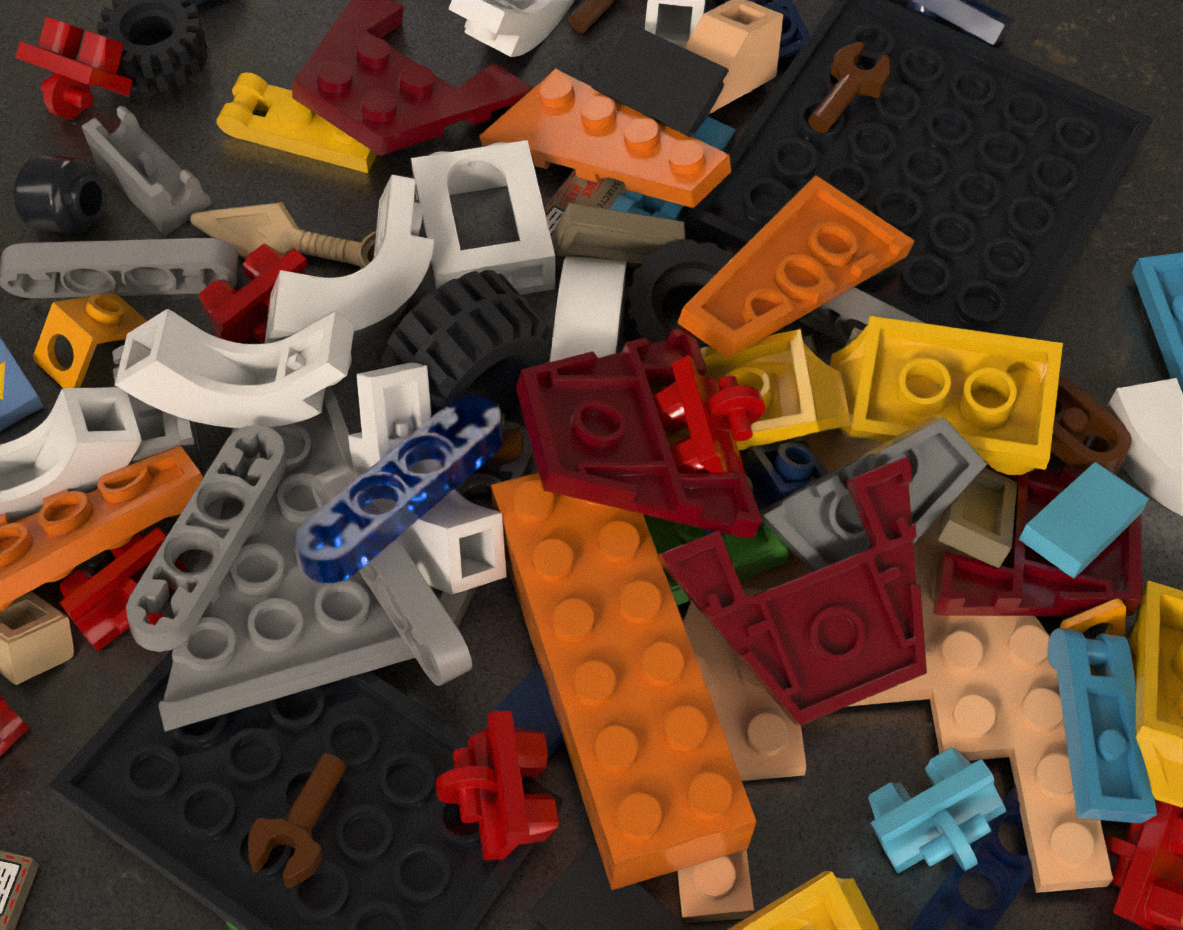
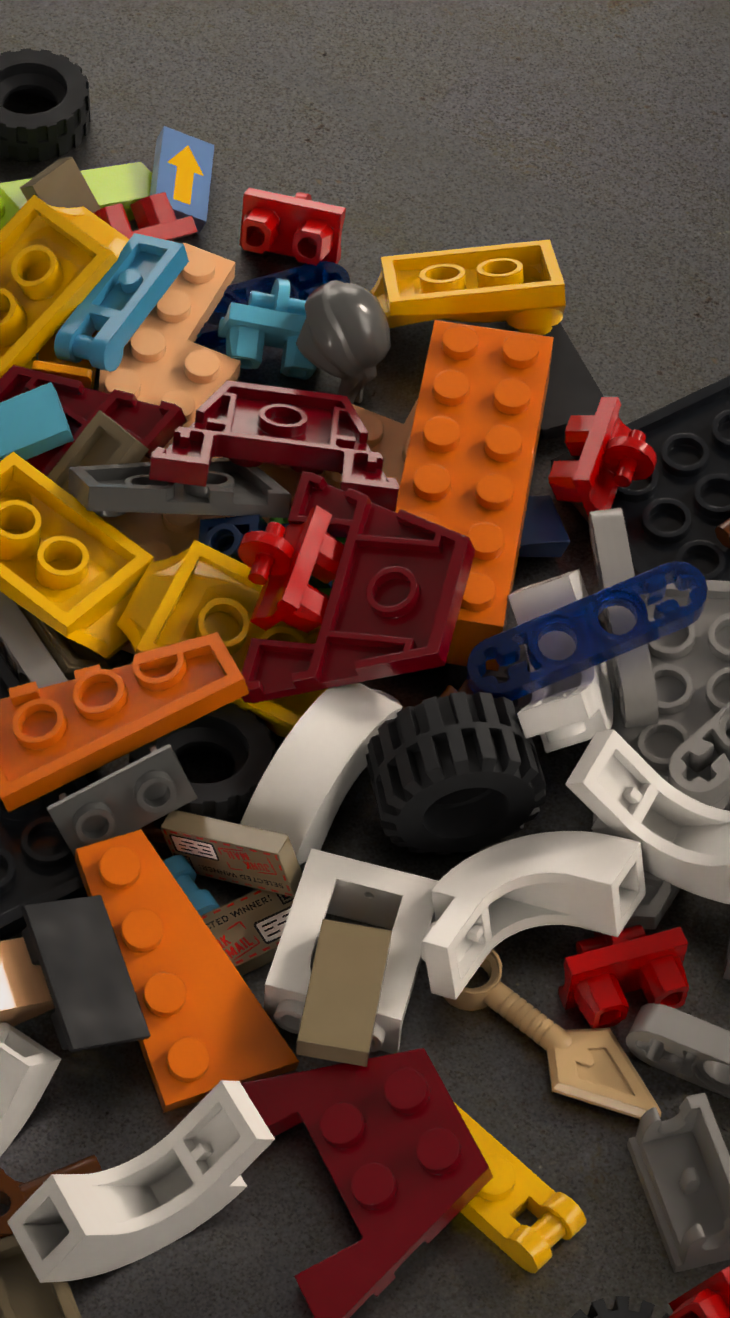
camera: 155 degrees left, 10 degrees down
none -> dark grey hinge [47,744,198,857]
none -> dark grey hat [296,280,391,404]
none -> dark tan tile [296,919,392,1067]

